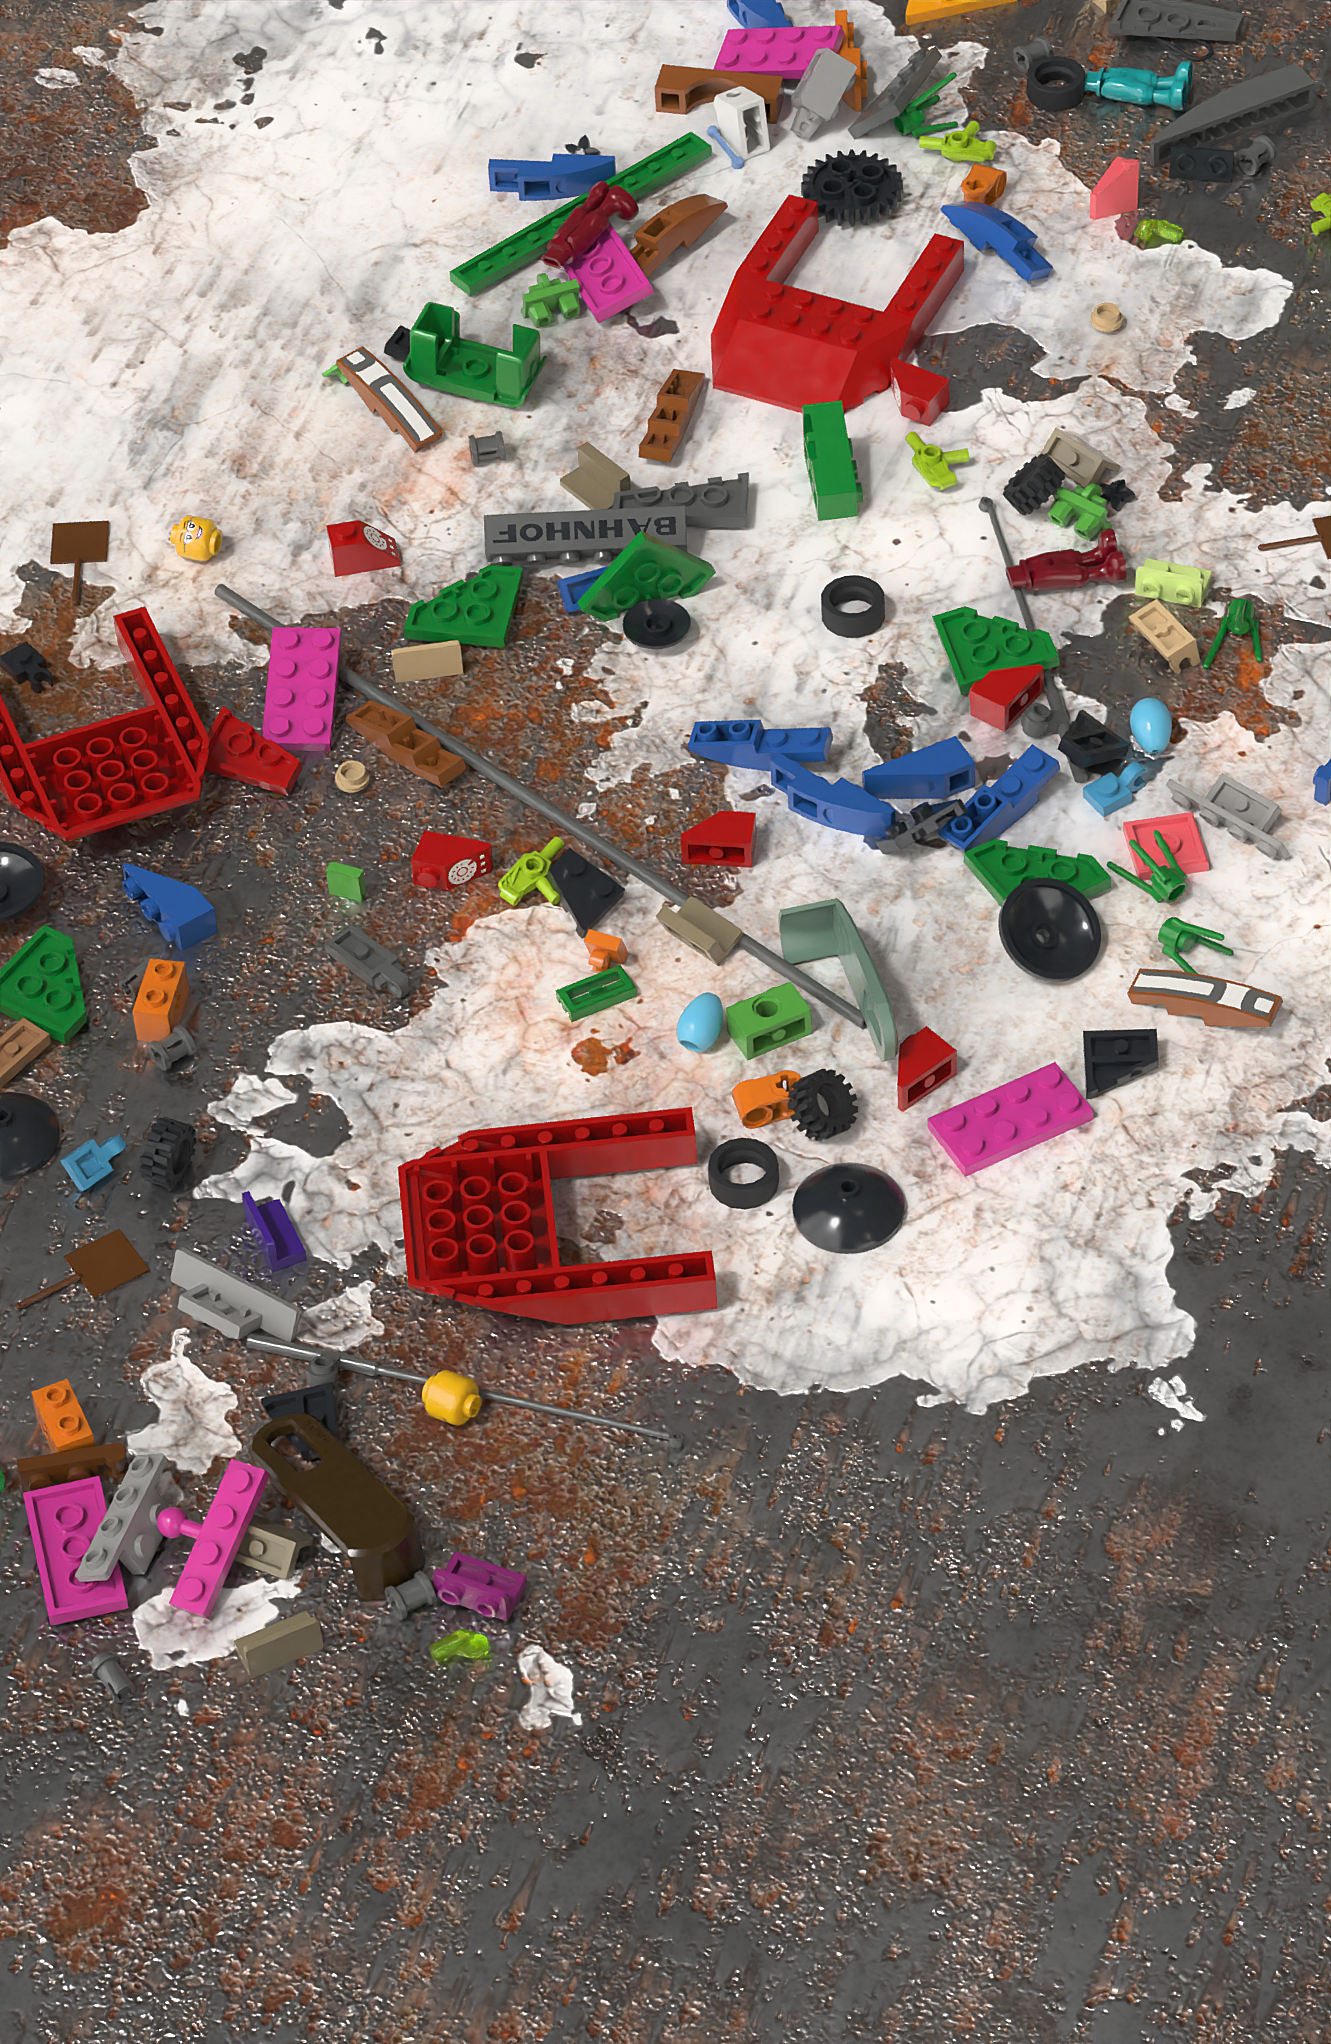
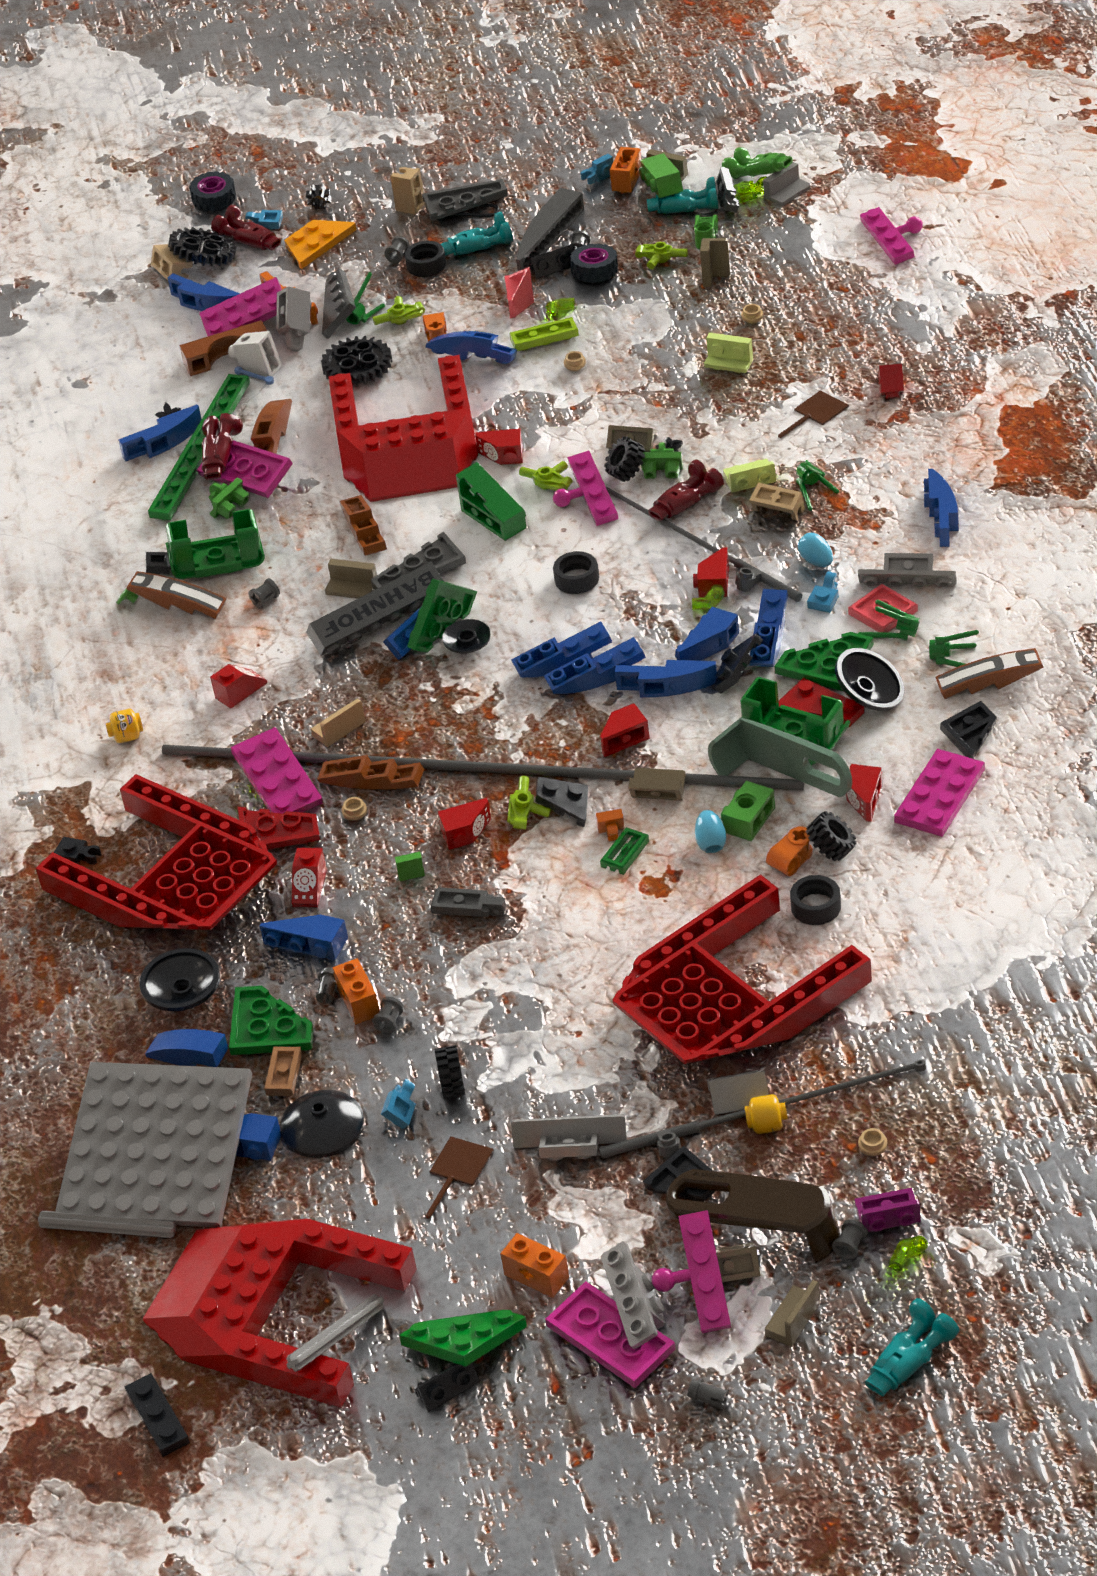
camera: 30 degrees left, 5 degrees down
reddish brown plate [17,1443,129,1493] -> none
reddish brown piece [50,521,109,606] -> none
dark purple panel [241,1191,307,1273] -> none
green plate [404,565,524,648] -> none
black dish [792,1162,905,1254] -> none
green plate [932,606,1060,695] -> none
black wing [1057,710,1130,768] -> none
none -> red slope [292,848,327,907]
none -> lime plate [509,317,579,351]
none -> blue slope [511,621,612,678]
none -> dark pink plate [553,450,618,526]
none -> black wheel [570,243,618,283]
none -> clear neon green arm [692,584,725,610]
none -> yellowish green bracket [704,333,753,373]
none -> light grey panel [707,1070,769,1114]
none -> green container [740,677,850,765]
none -> red wing [779,678,865,727]
none -> tan plate [858,1128,887,1156]
none -> teal piece [865,1298,959,1396]

